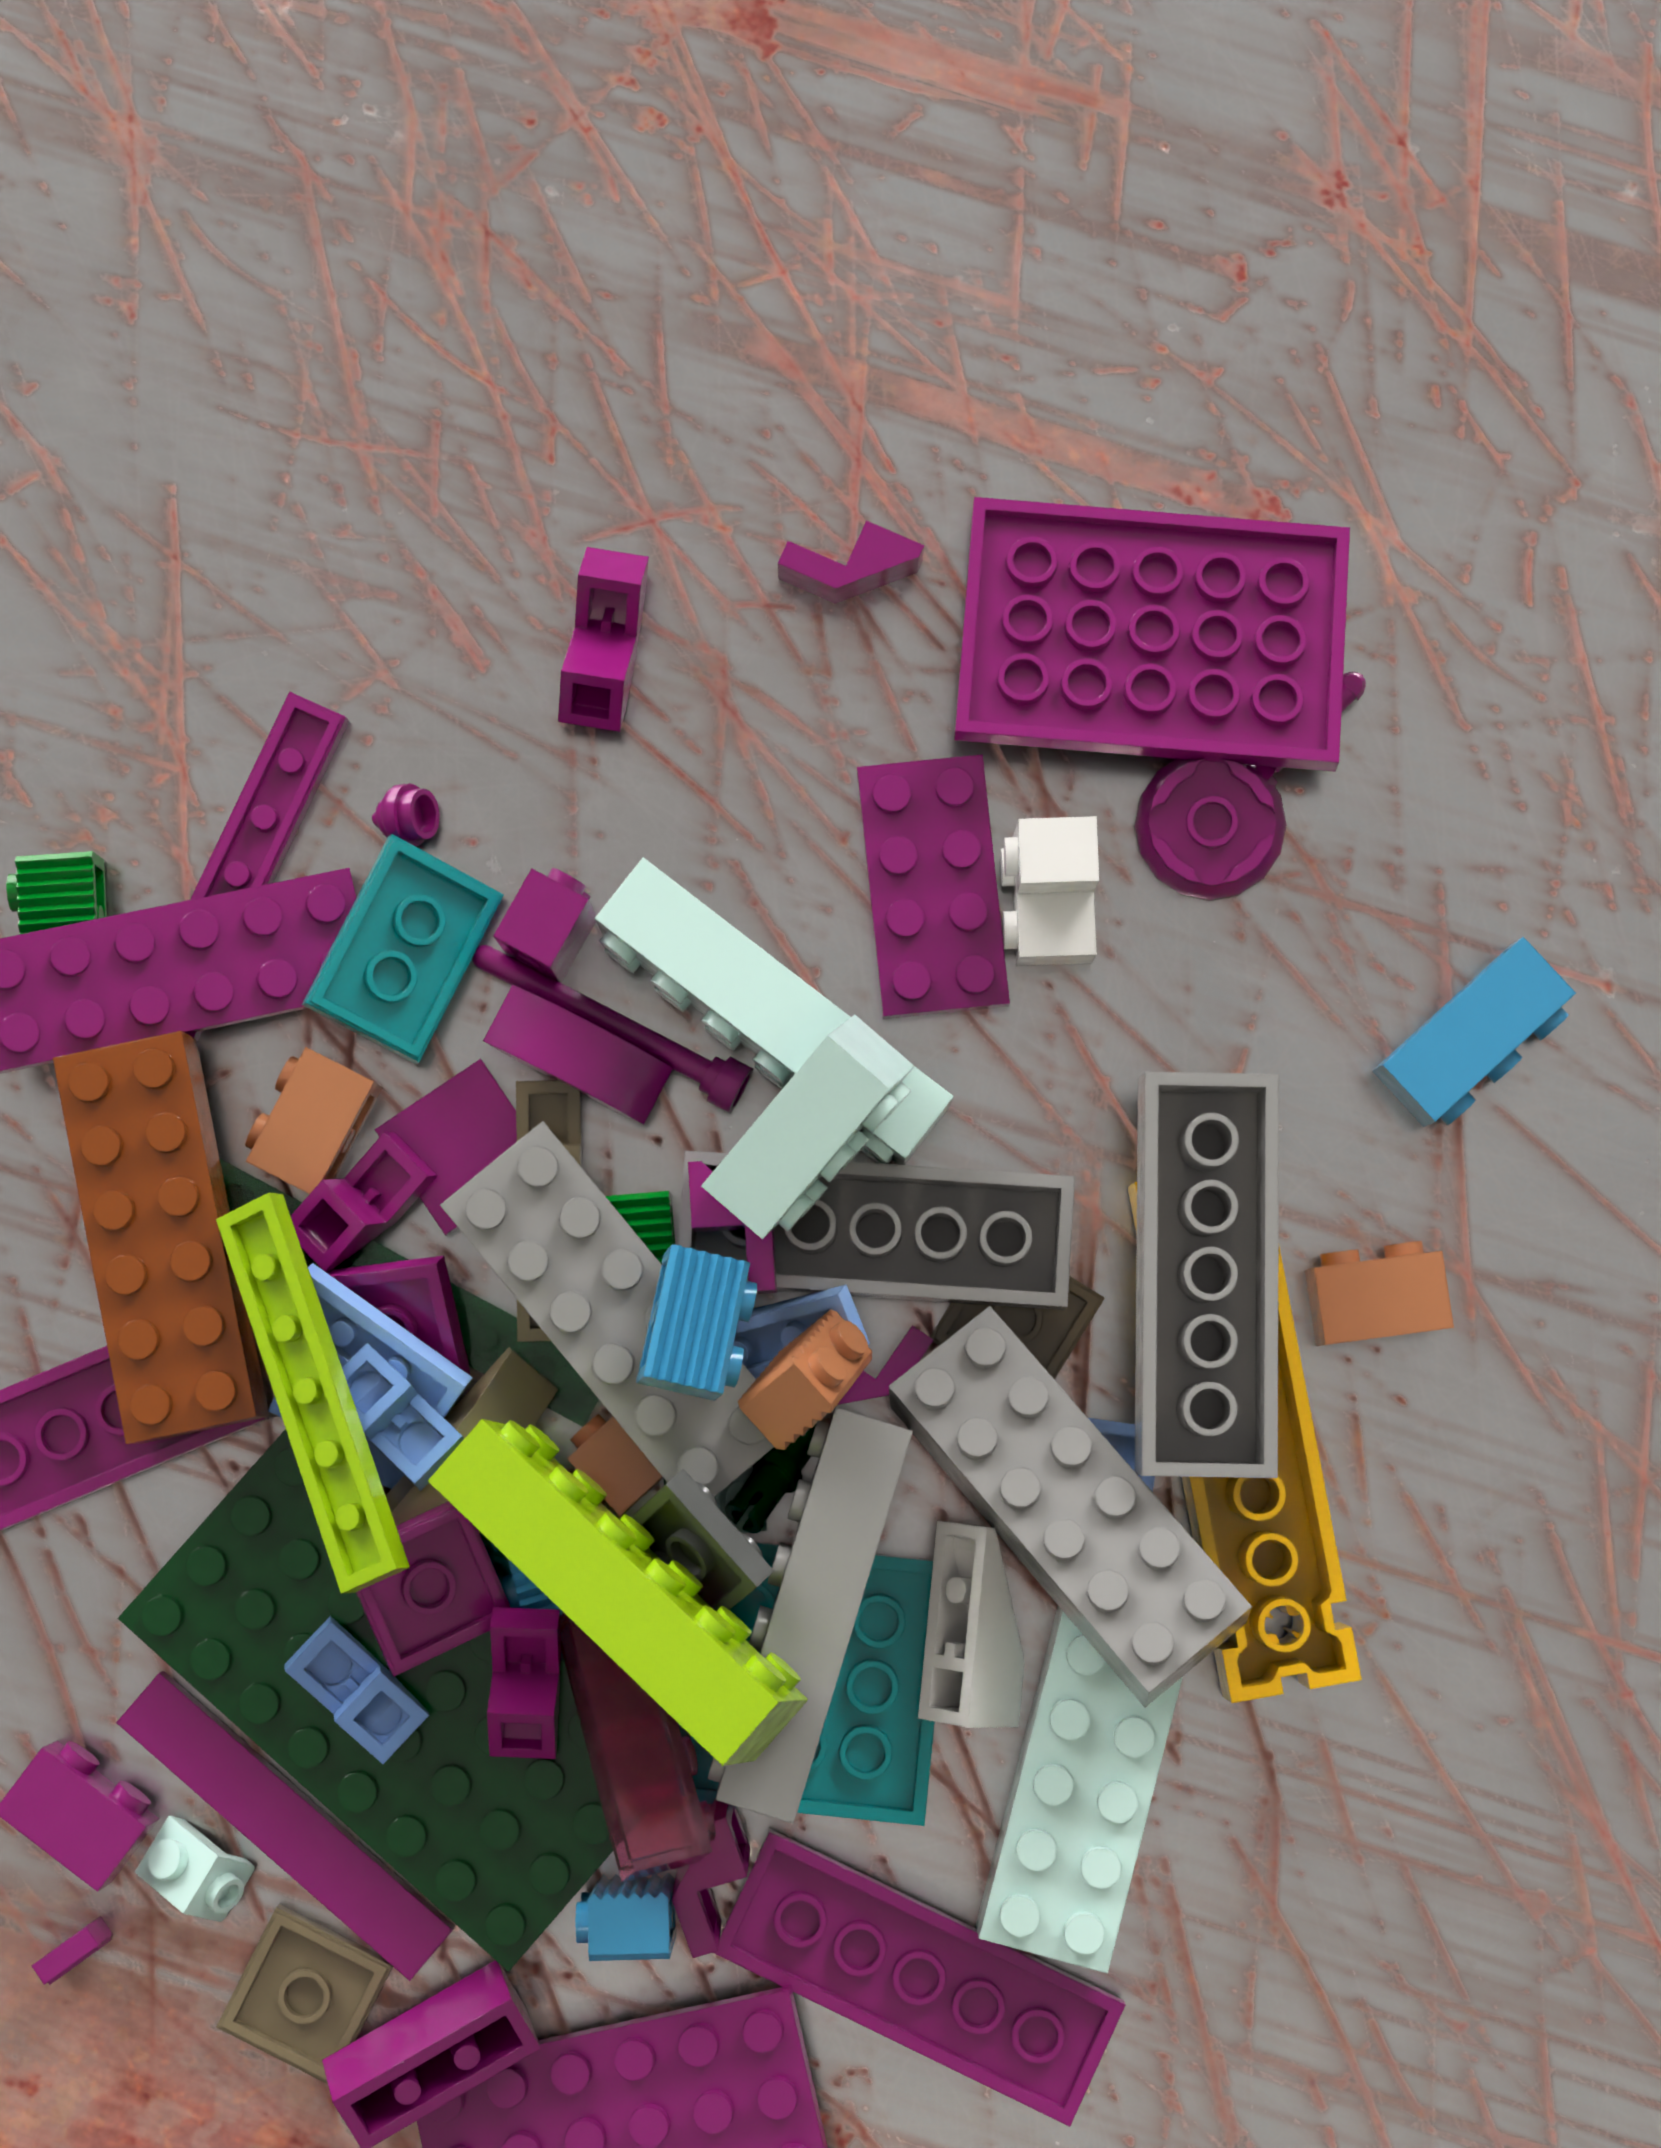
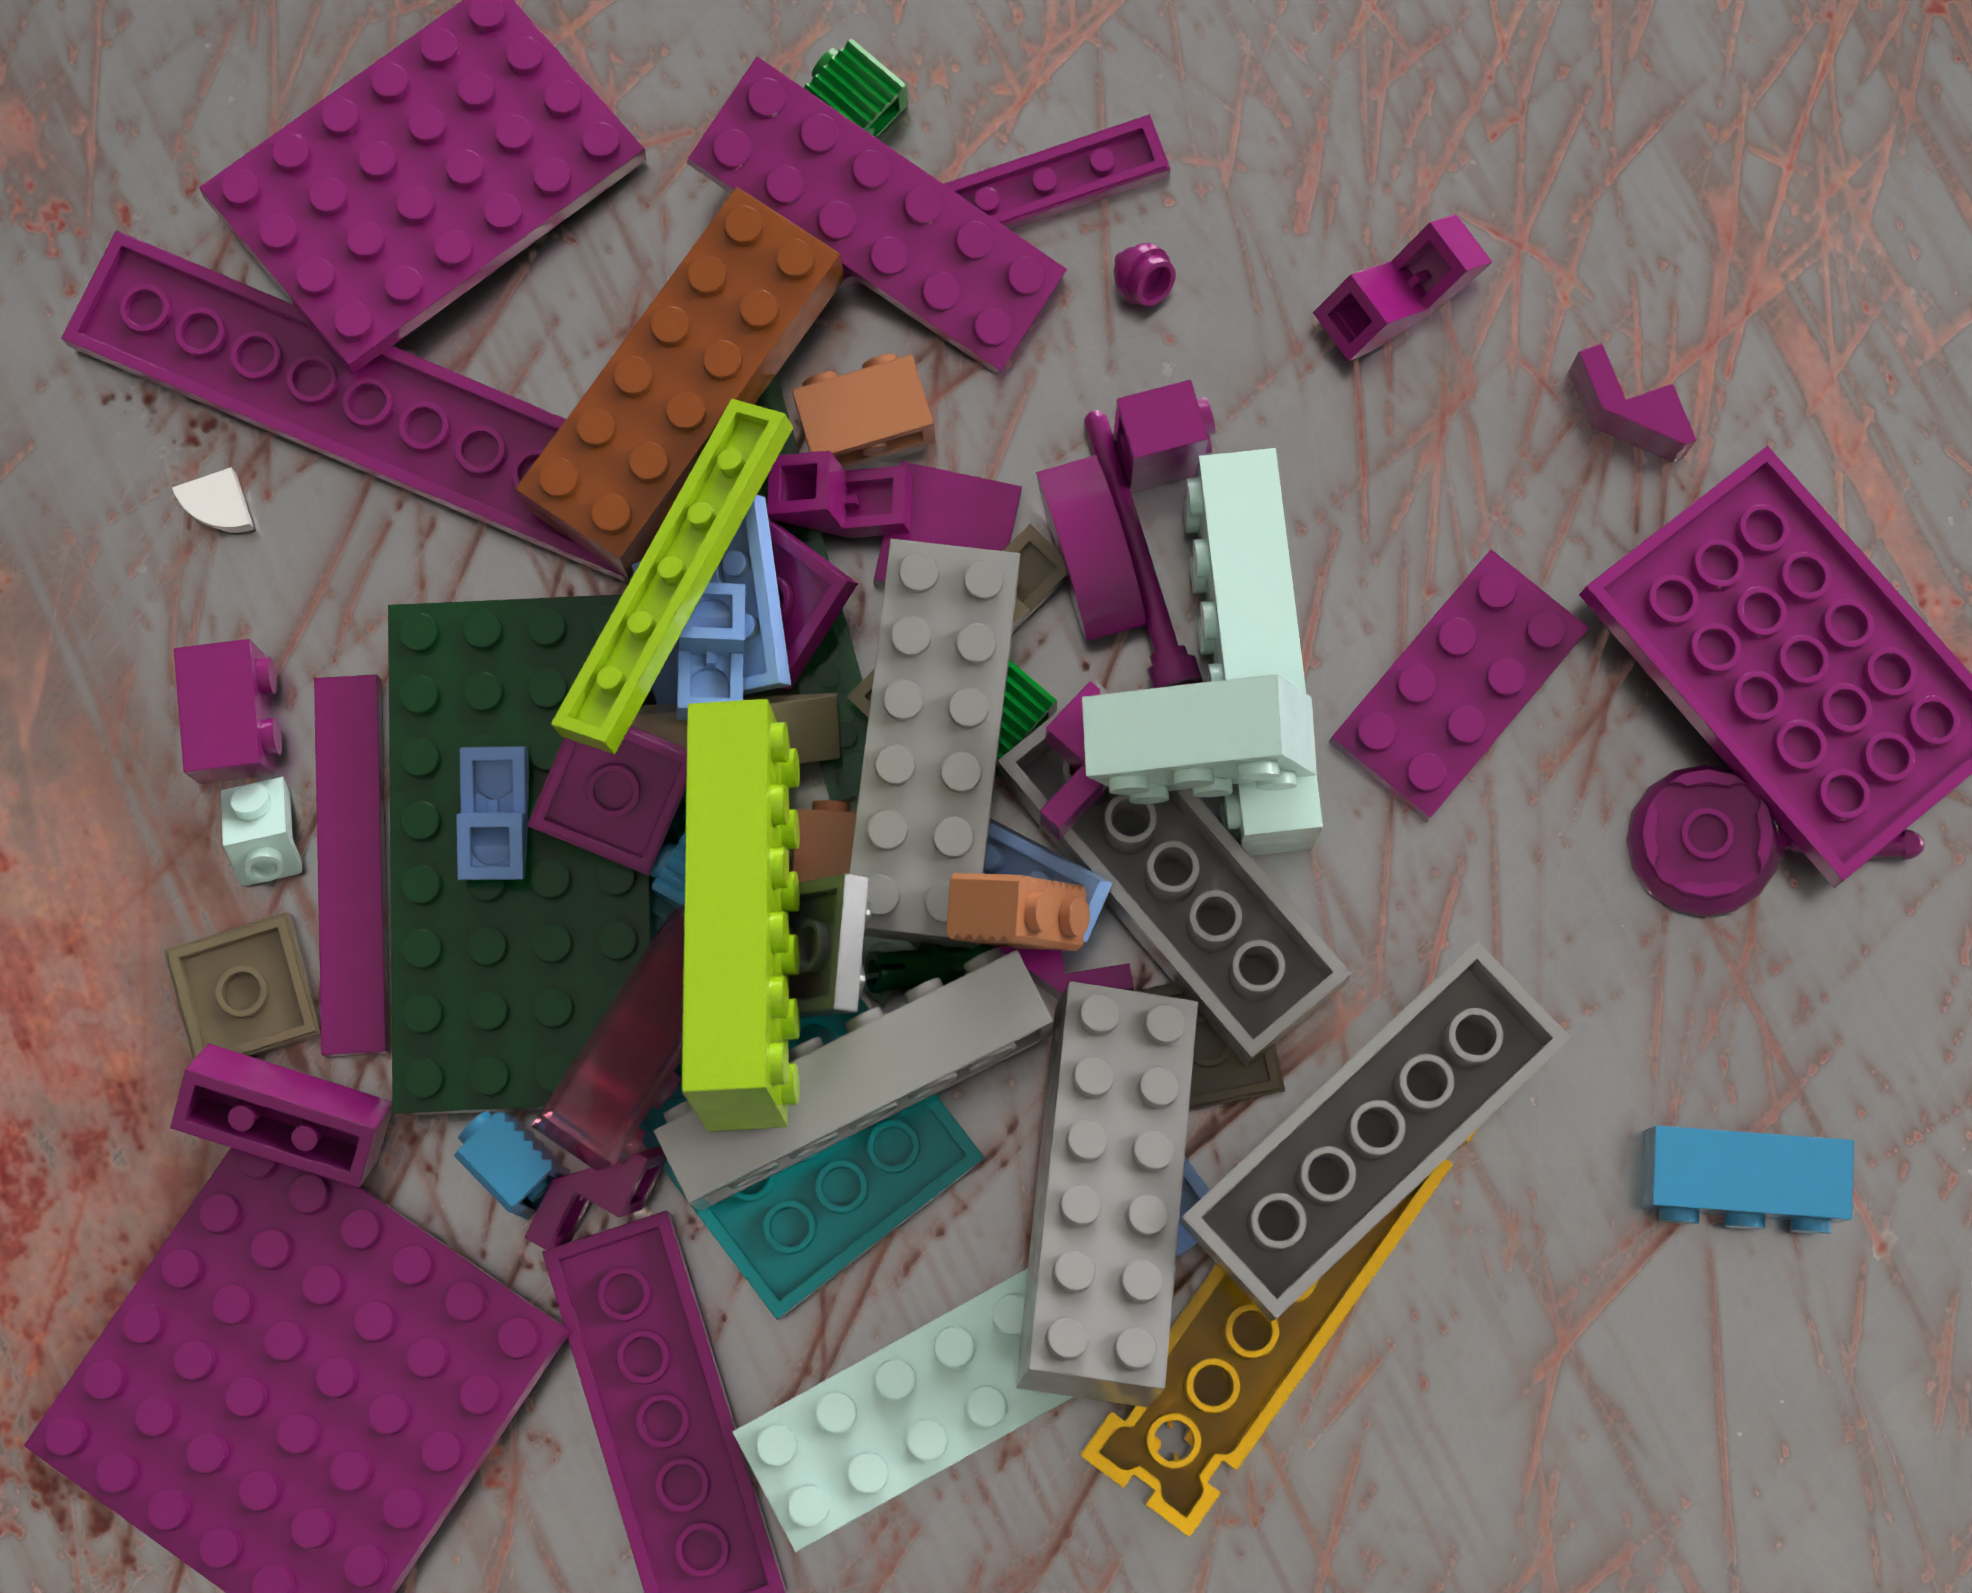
camera: 50 degrees right, 5 degrees down
magenta tile [31,1916,113,1985] -> none
teal tile [302,834,504,1064] -> none
magenta slope [487,1607,561,1759] -> none
dark azure brick [636,1245,757,1401] -> none
white slope [918,1521,1025,1728] -> none
white brick [1000,816,1099,966] -> none
nougat brick [1305,1241,1454,1346] -> none

